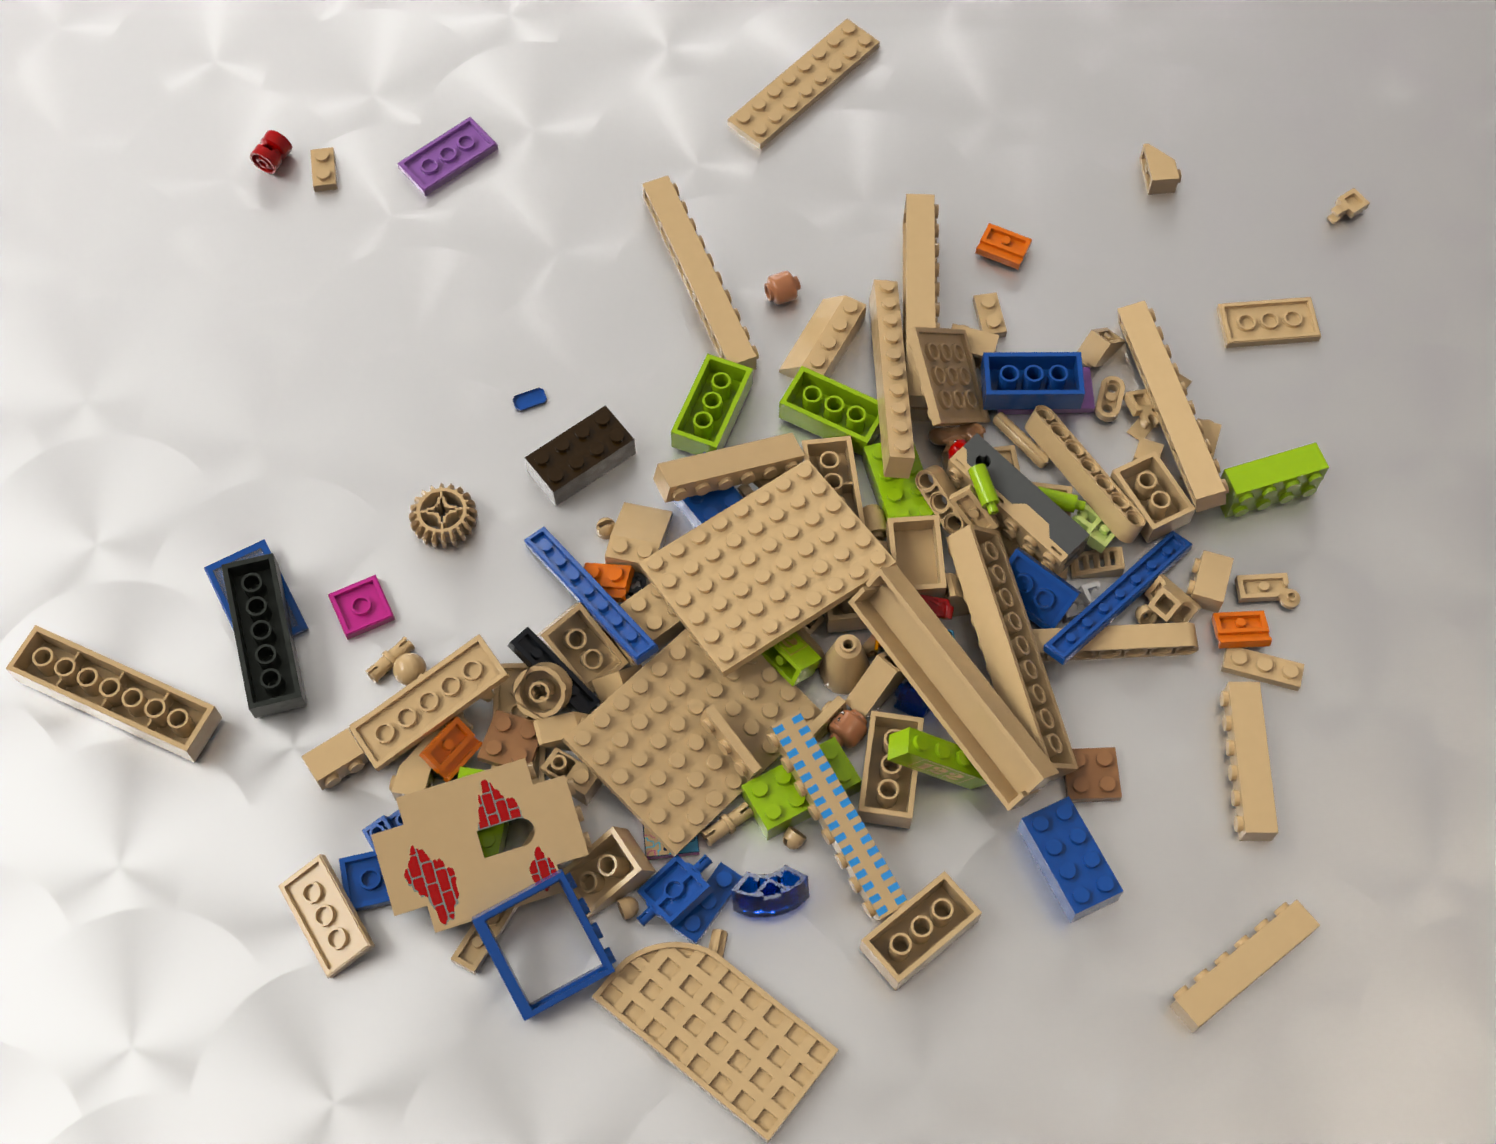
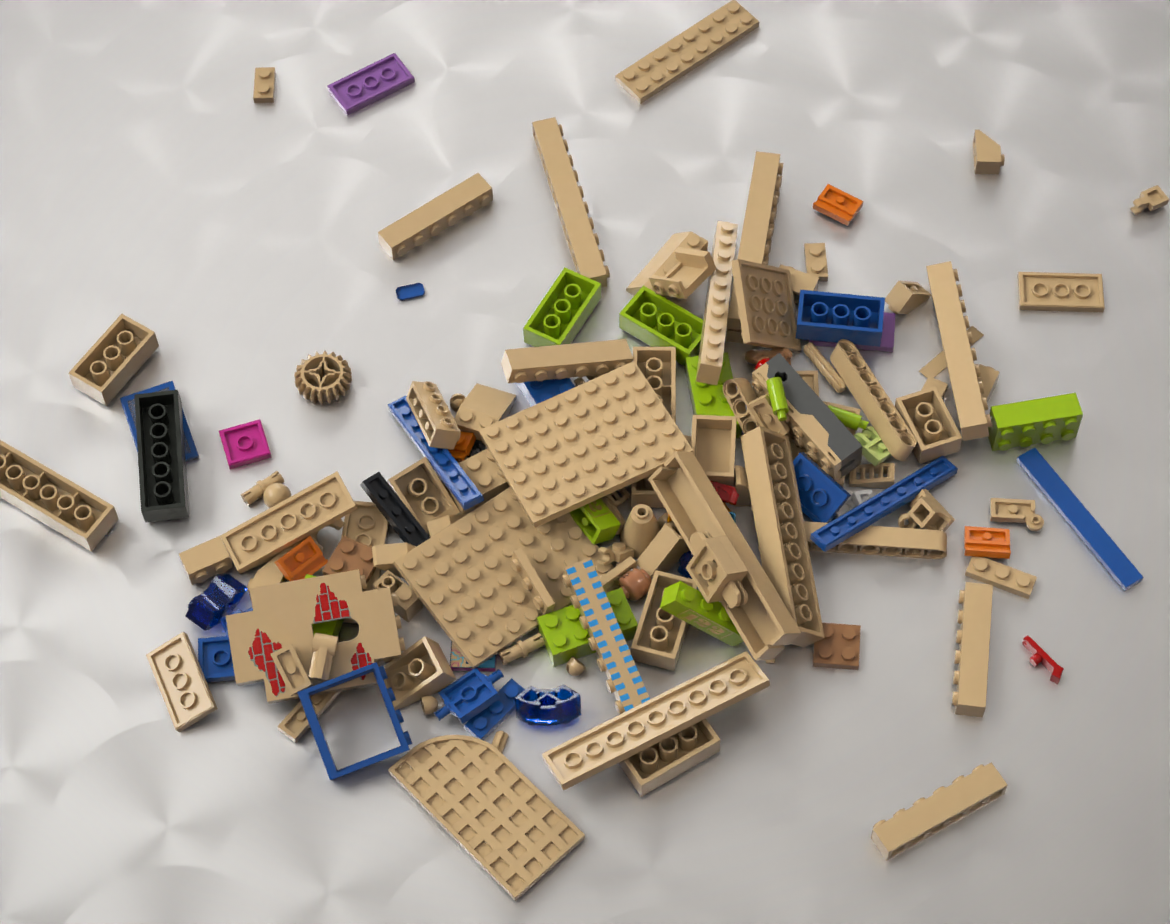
camera: 10 degrees right, 5 degrees down
red wheel [249,130,292,174] -> none
tan brick [513,662,573,719] -> none
dark brown brick [525,405,636,506] -> none
nougat head [764,271,801,305] -> none
tan brick [863,504,887,541] -> none
blue brick [1017,796,1124,923] -> none
tan plate [1095,376,1125,422] -> none
tan plate [1123,389,1160,429] -> none
tan brick [1186,550,1234,613] -> none
none -> tan brick [68,314,159,406]
none -> clear blue brick [185,574,247,631]
none -> tan plate [271,644,313,696]
none -> tan piece [309,633,339,681]
none -> tan brick [378,173,493,260]
none -> tan brick [406,381,461,450]
none -> tan plate [542,651,770,790]
none -> tan plate [597,543,634,566]
none -> tan panel [649,247,717,299]
none -> tan brick [686,530,749,608]
none -> blue tile [1016,447,1144,591]
none -> red piece [1022,635,1064,684]

